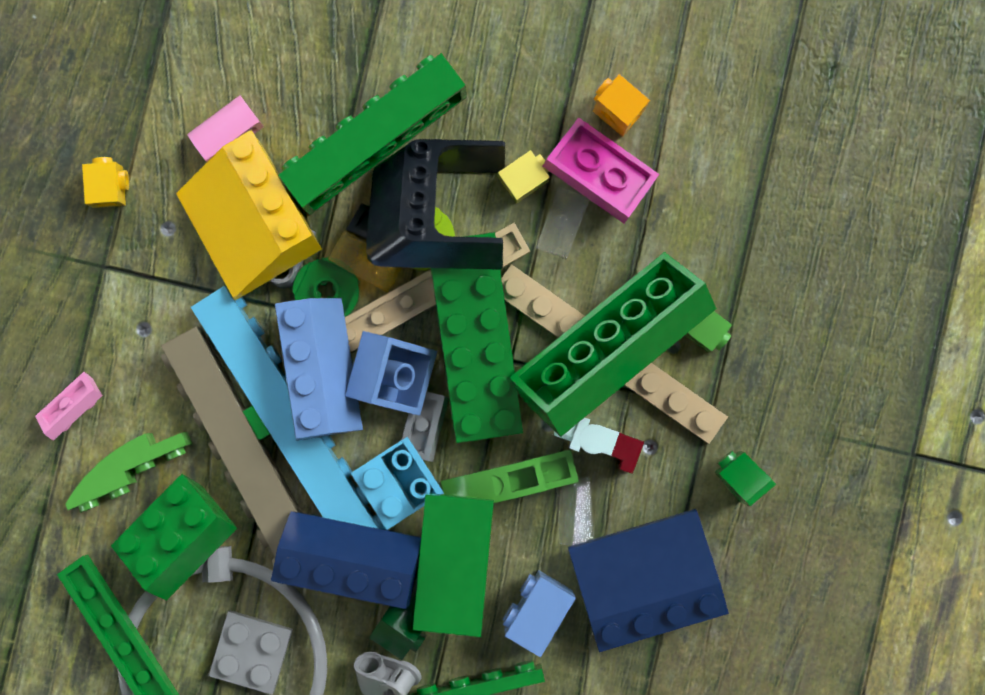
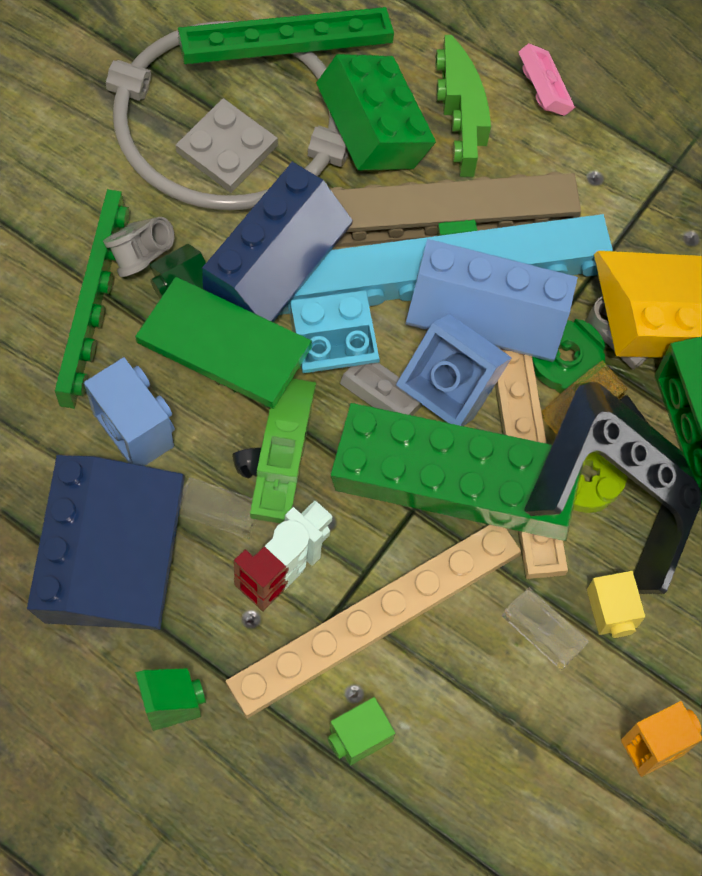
camera: 105 degrees right, 20 degrees down
green brick [509,252,717,437] -> none
dark pink plate [543,118,659,224] -> none
none -> black hinge [232,448,261,479]

